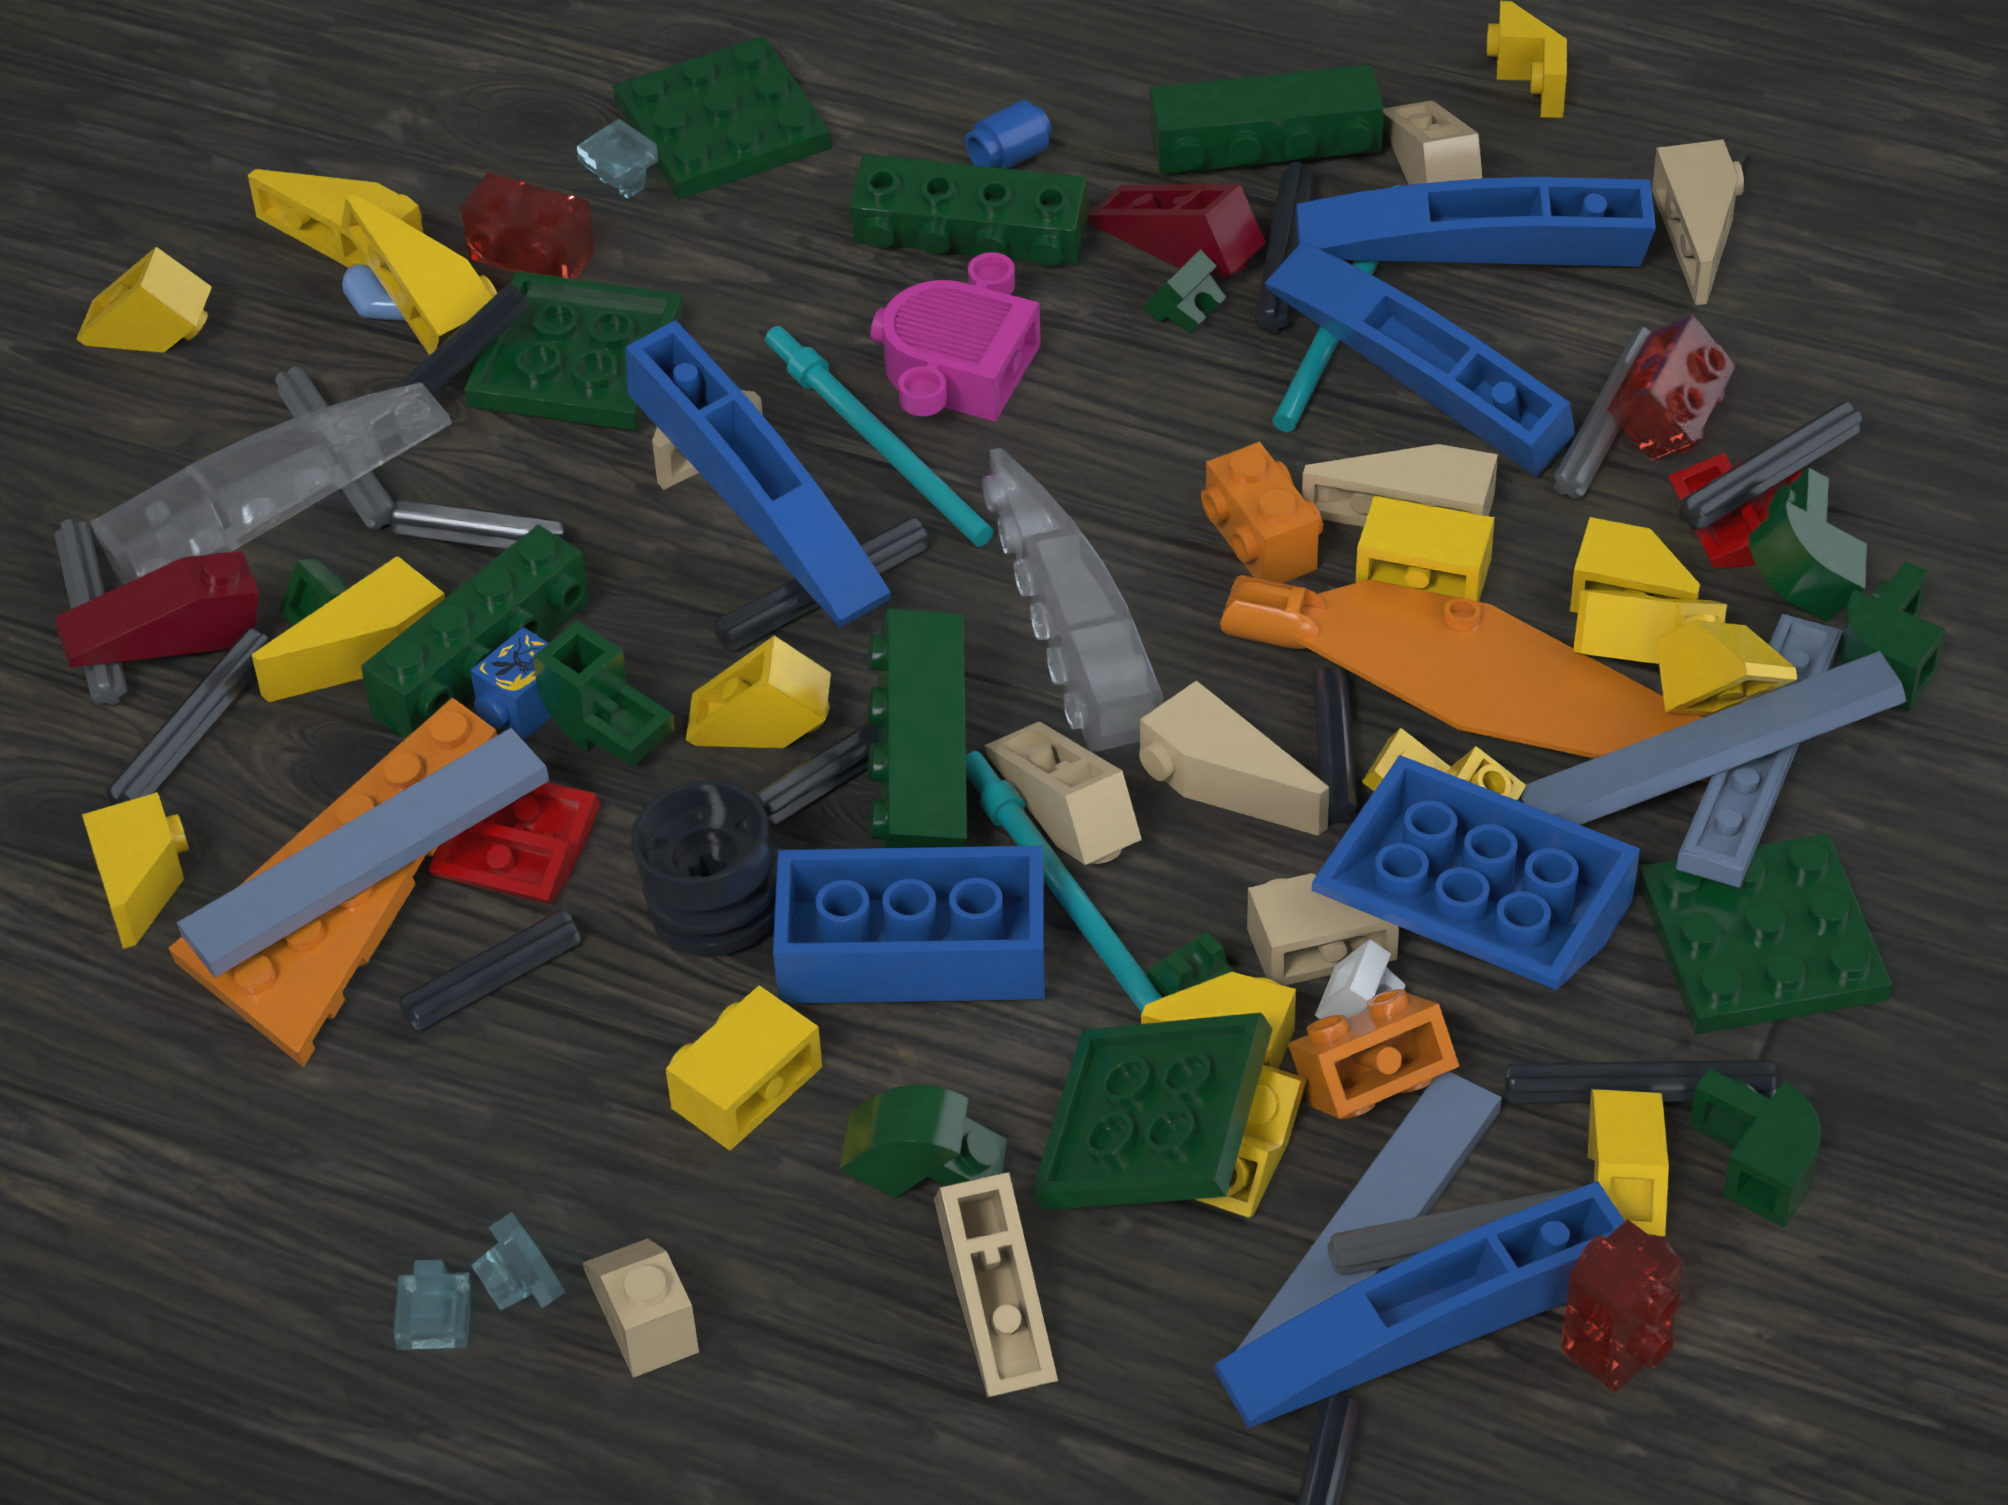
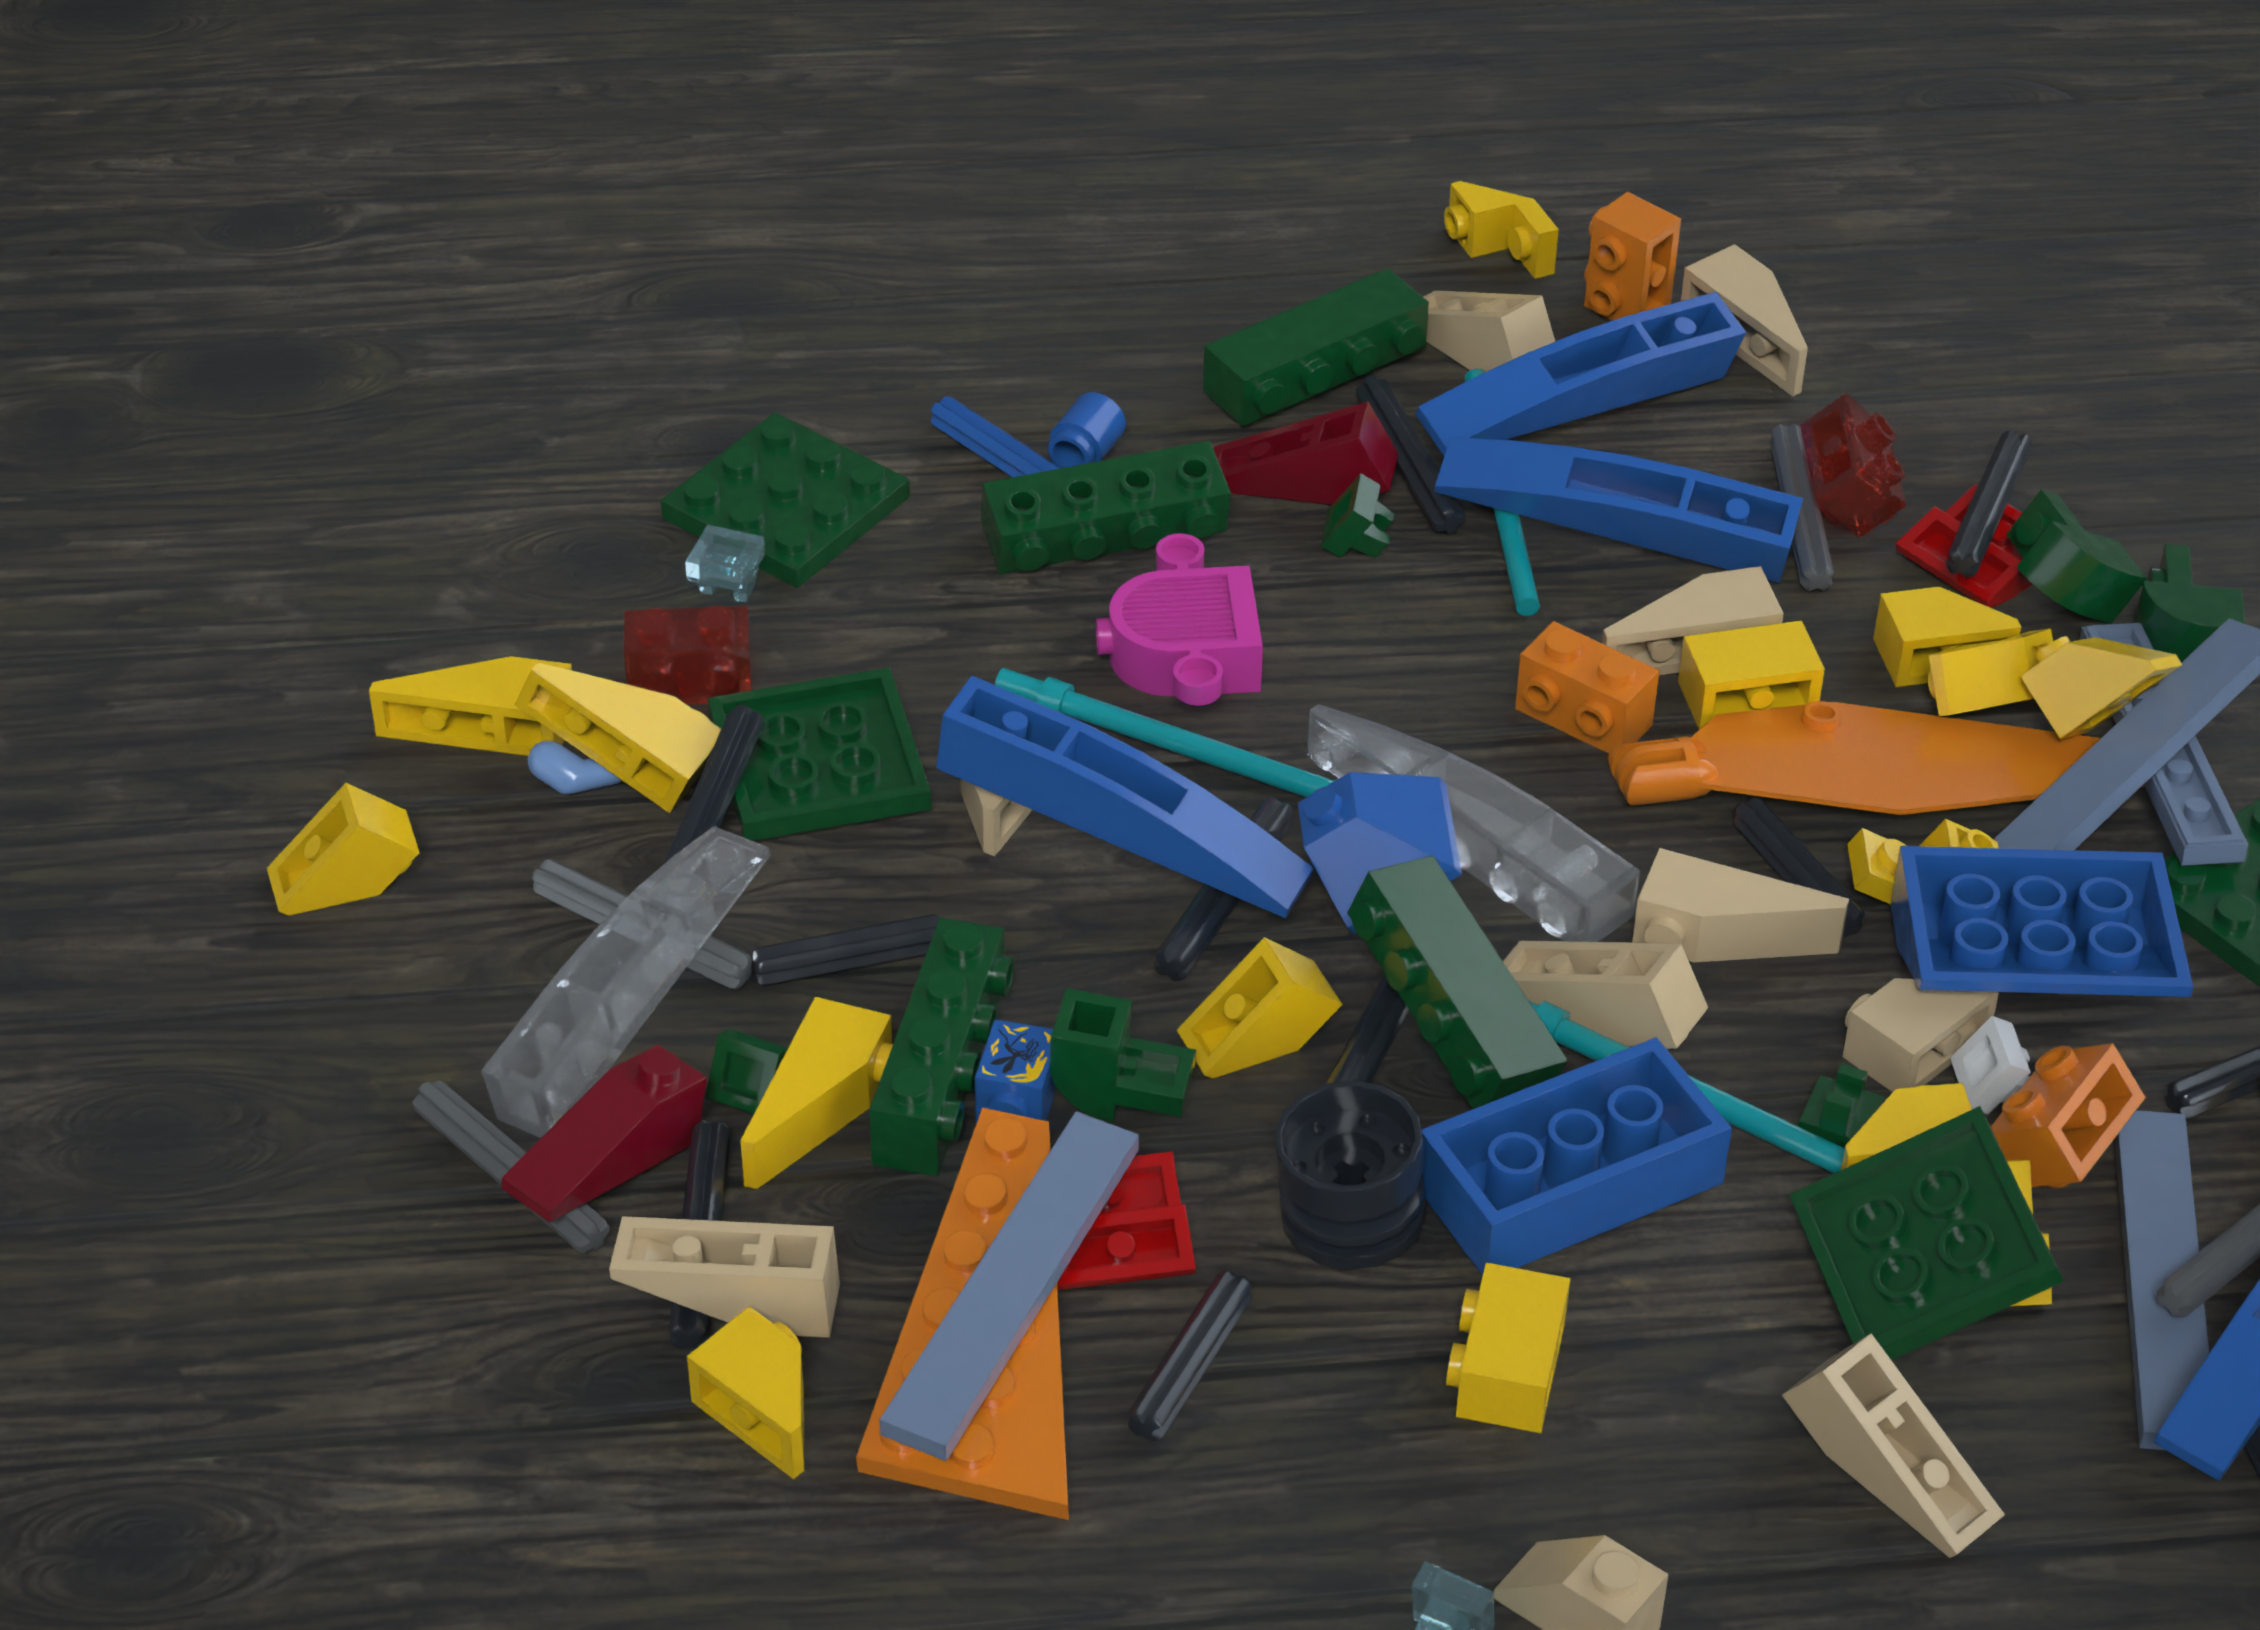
camera: 30 degrees left, 5 degrees down
dark green brick [840,1085,1007,1199] -> none
none -> tan slope [609,1216,840,1338]
none -> blue axle [930,396,1060,477]
none -> blue slope [1298,772,1462,935]
none -> orange brick [1584,191,1681,321]

